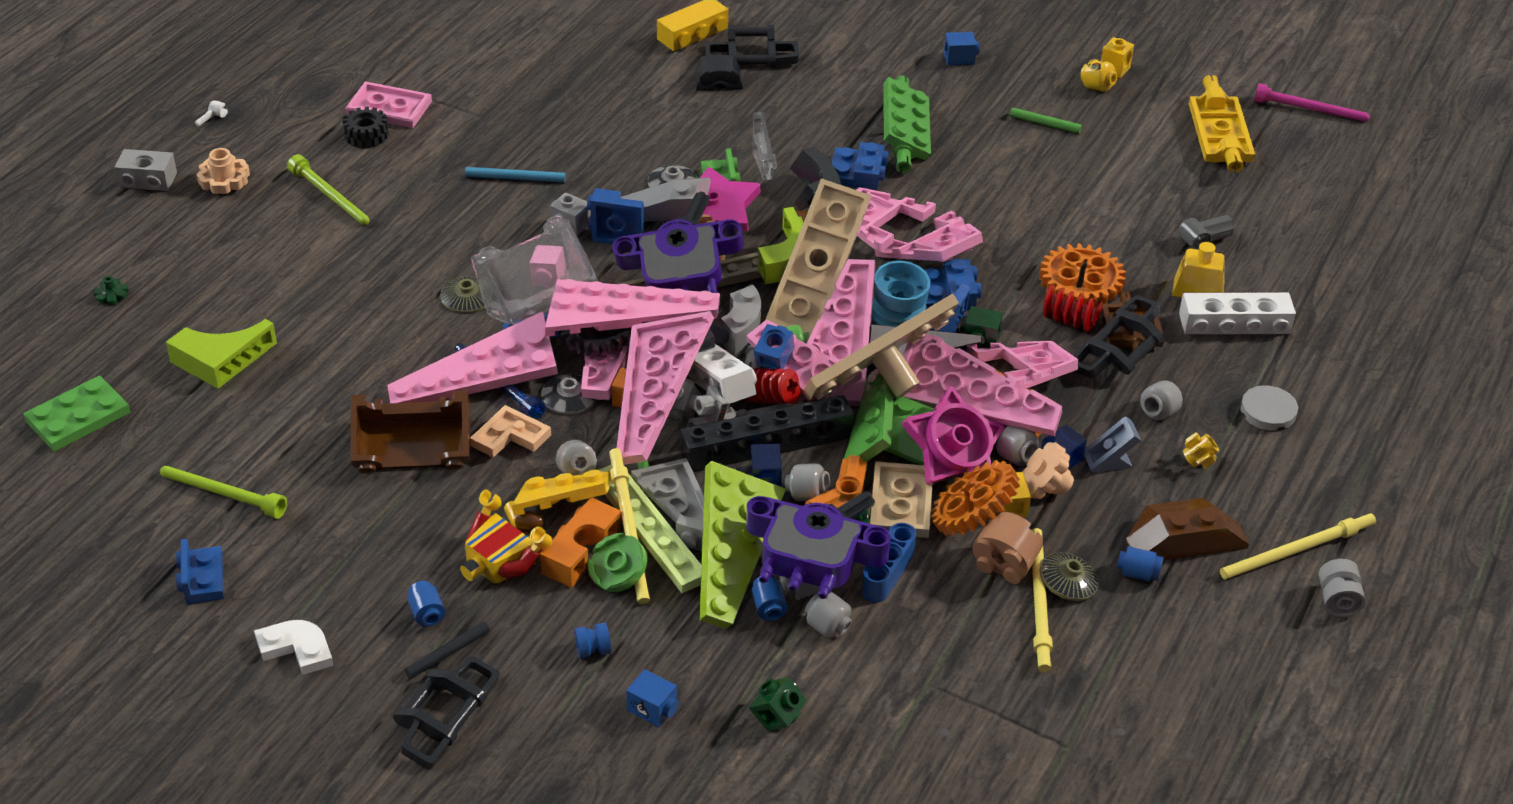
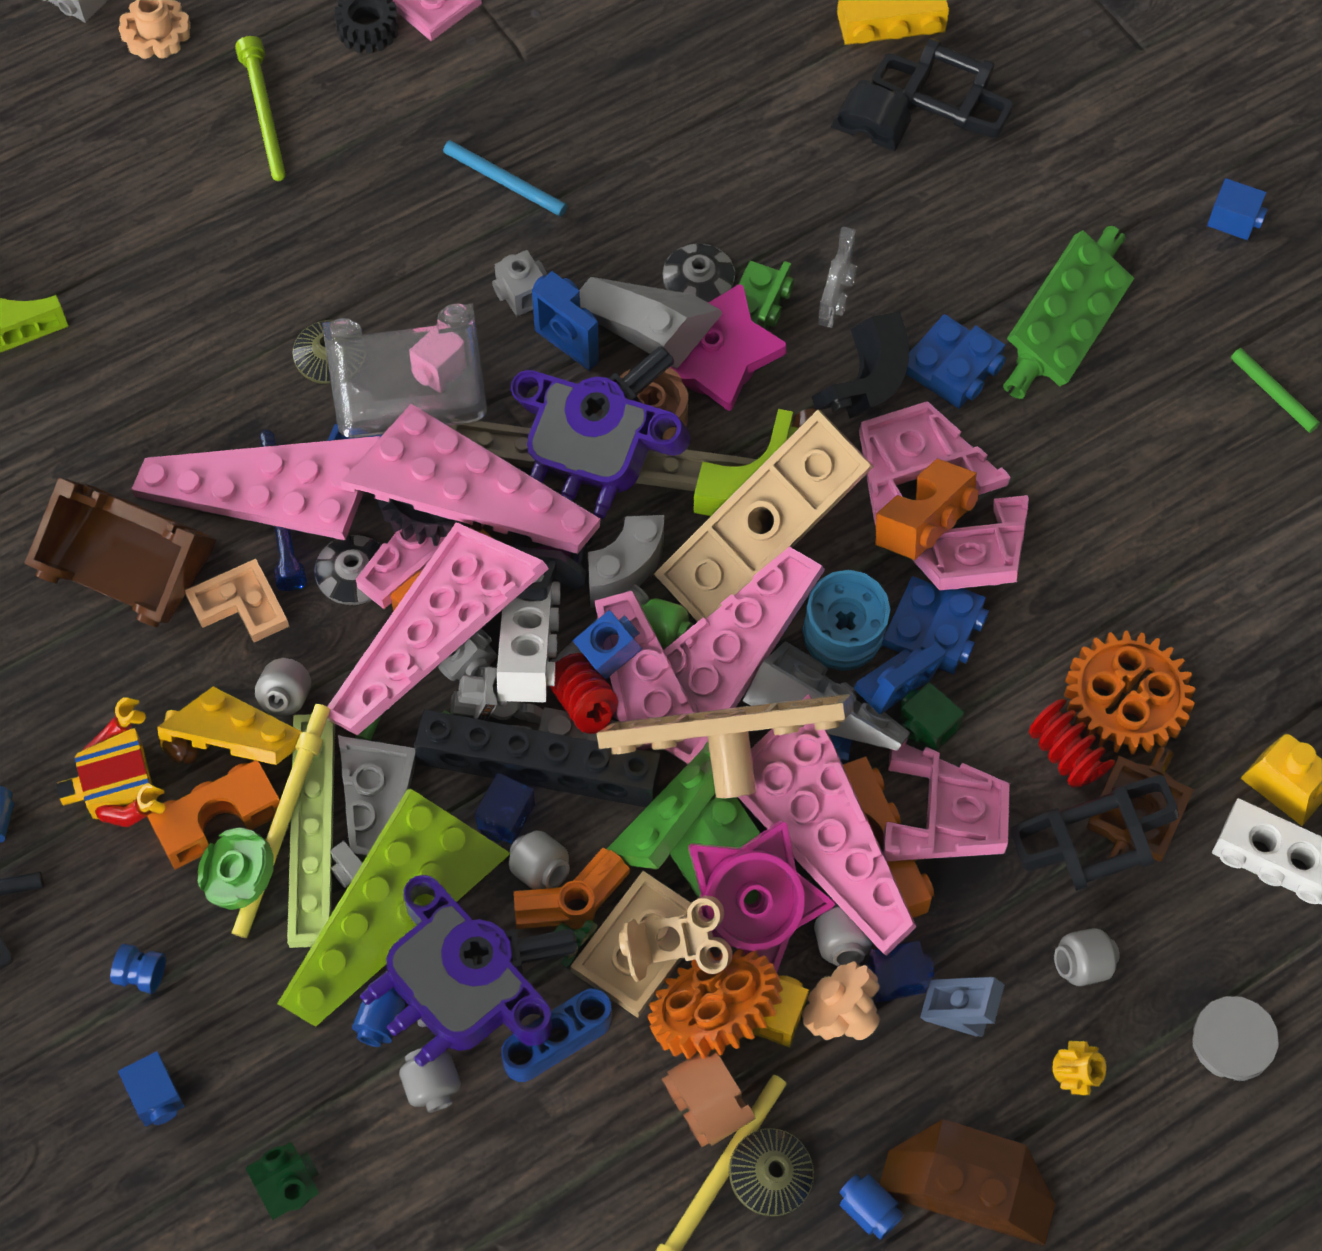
camera: 30 degrees right, 20 degrees up
none -> tan piece [619,896,732,982]
none -> orange arch [875,458,978,560]

